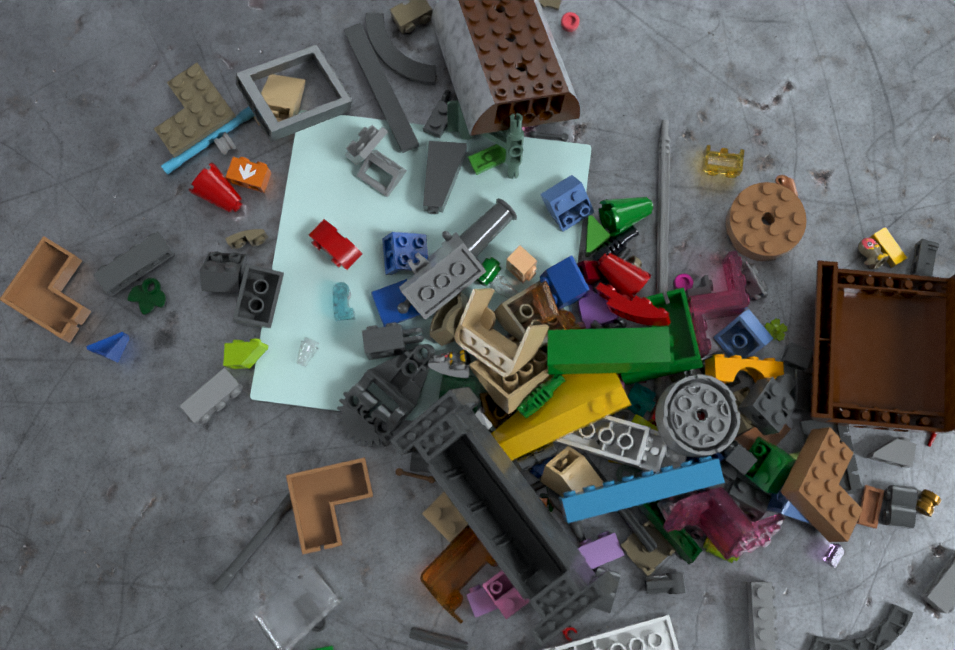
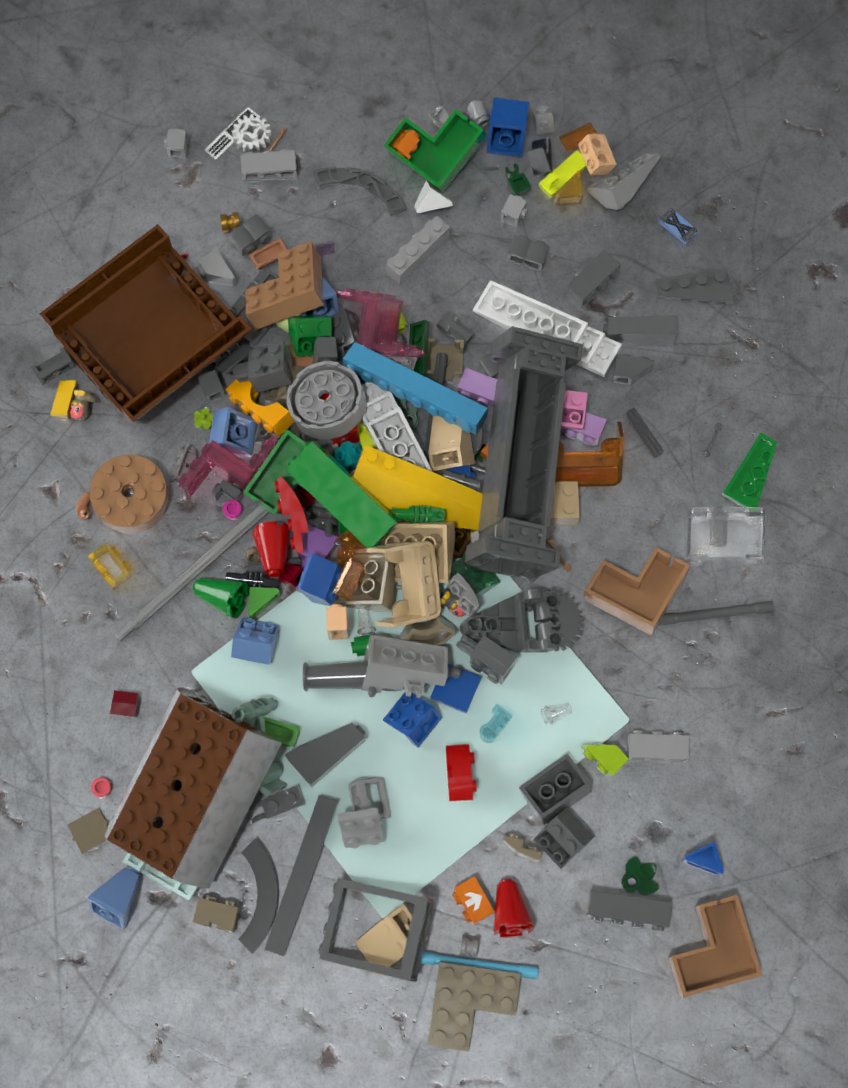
camera: 140 degrees left, 5 degrees down
none -> dark red piece [110,690,140,717]

